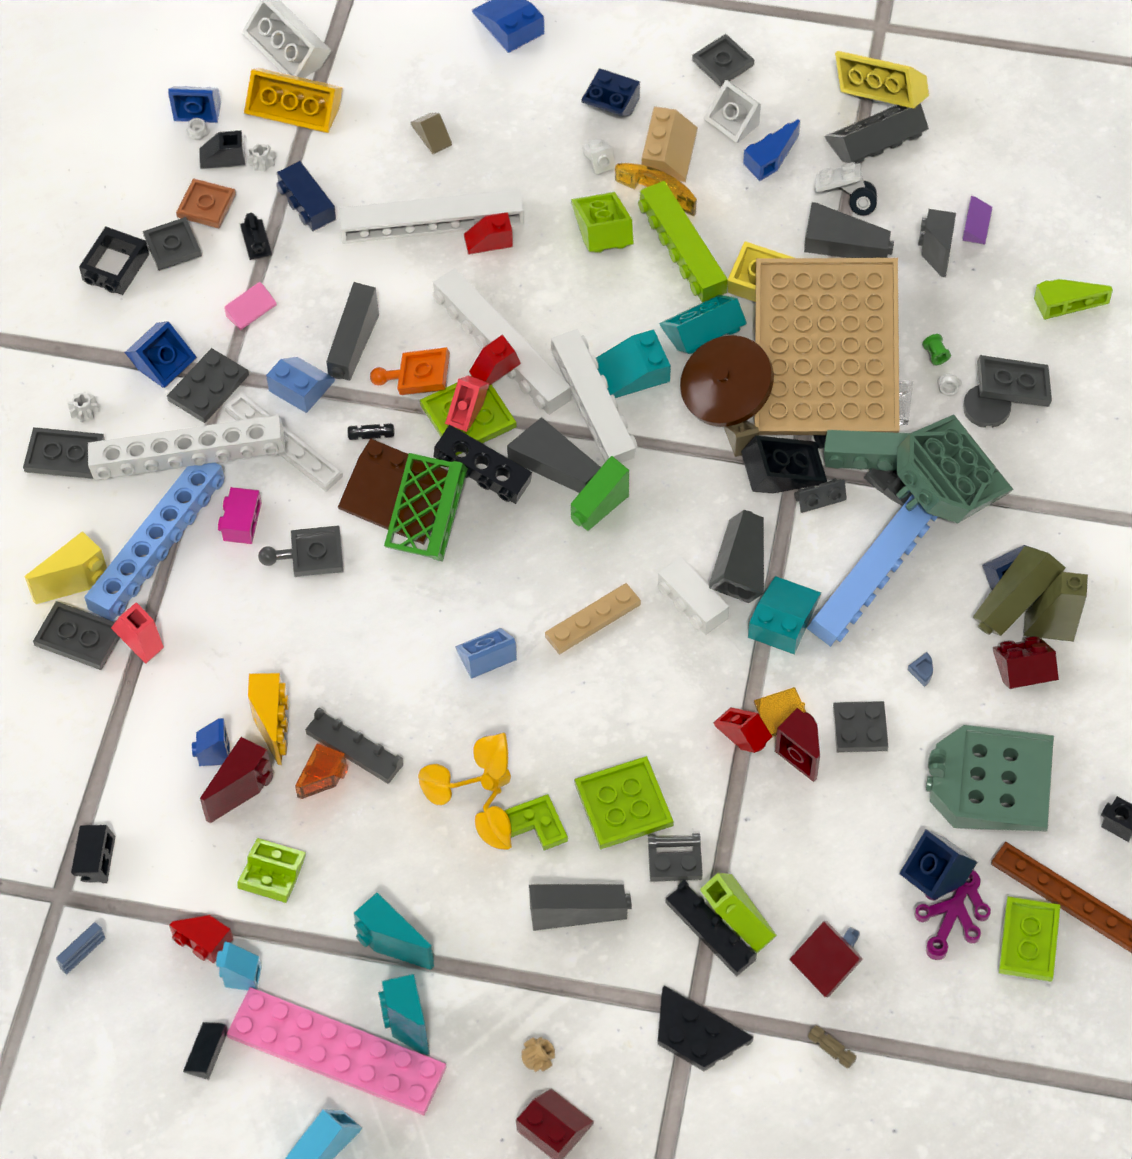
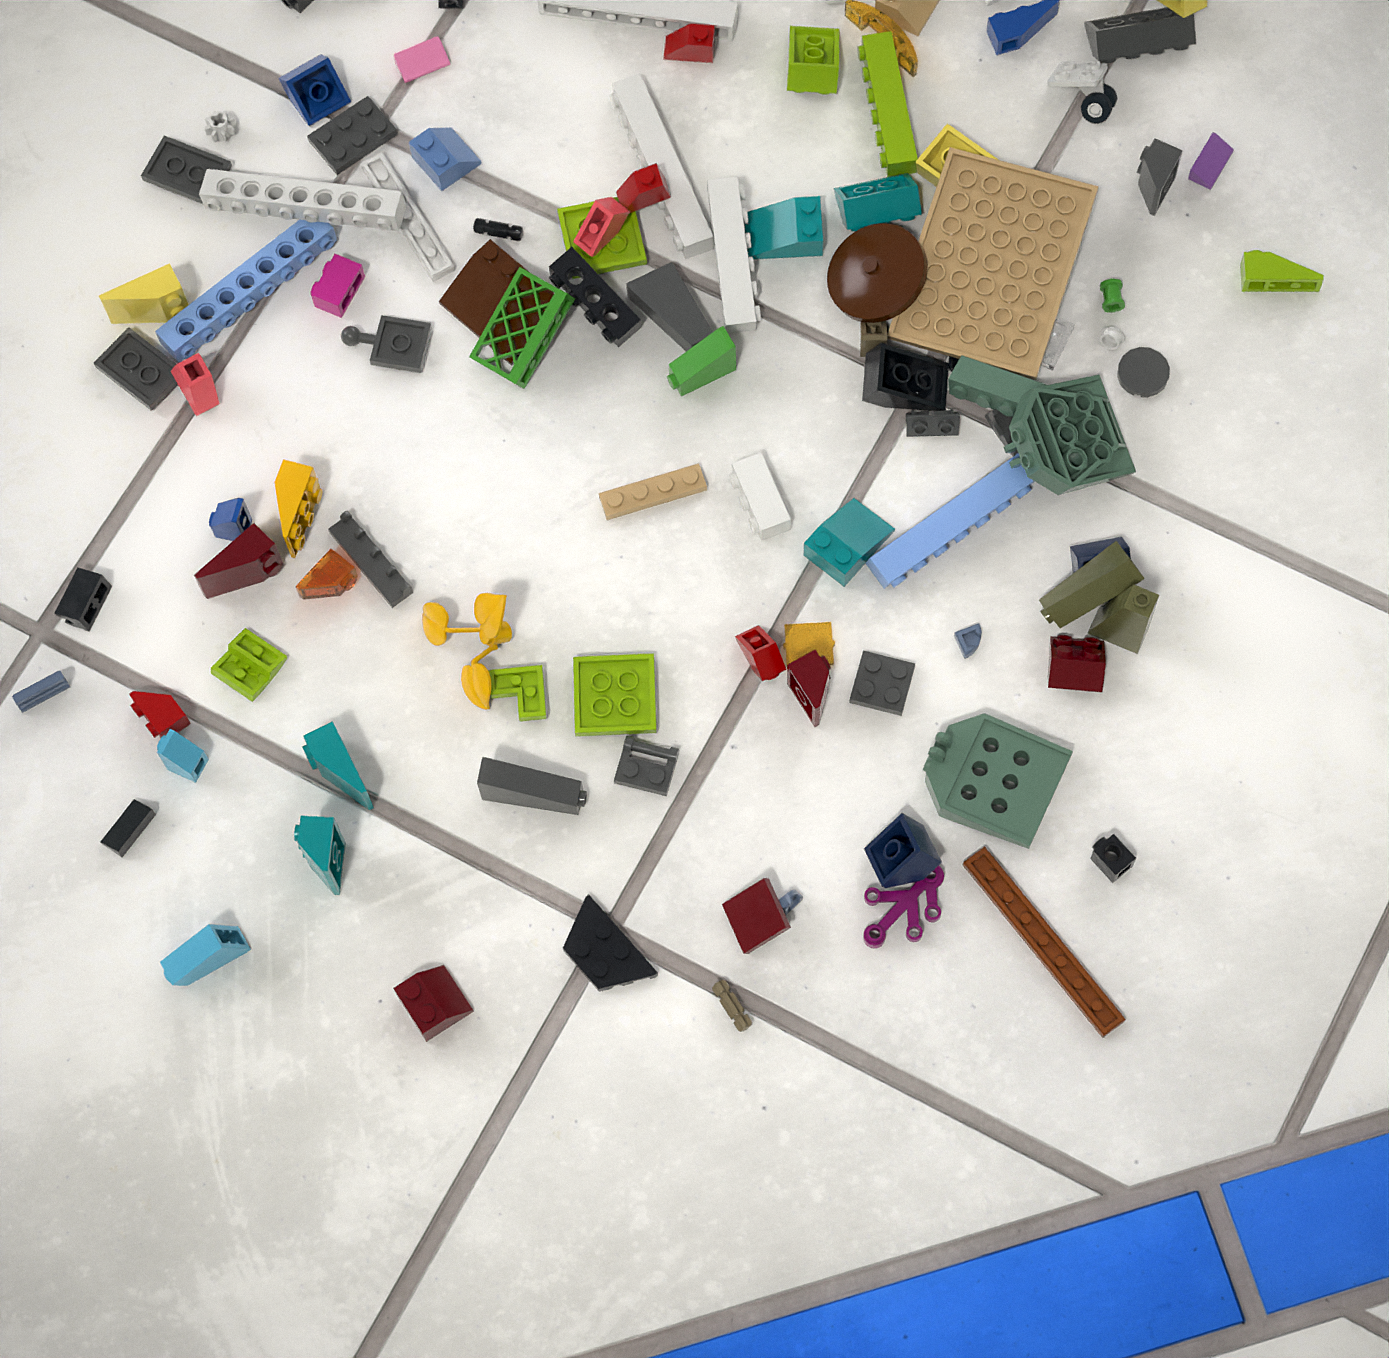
camera: 20 degrees right, 10 degrees up
bright pink plate [227,987,446,1116] -> none
dark grey slope [326,282,379,381] -> none
orange plate [370,347,450,395] -> none
medium blue slope [455,628,517,679] -> none
tan gear [521,1037,555,1072] -> none
black hinge [665,880,757,977] -> none
lime slope [700,873,777,953] -> none
dark grey slope [709,510,764,603] -> none
dark grey slope [804,202,894,258] -> none
dark grey plate [977,355,1052,407] -> none
lime plate [999,897,1060,982] -> none

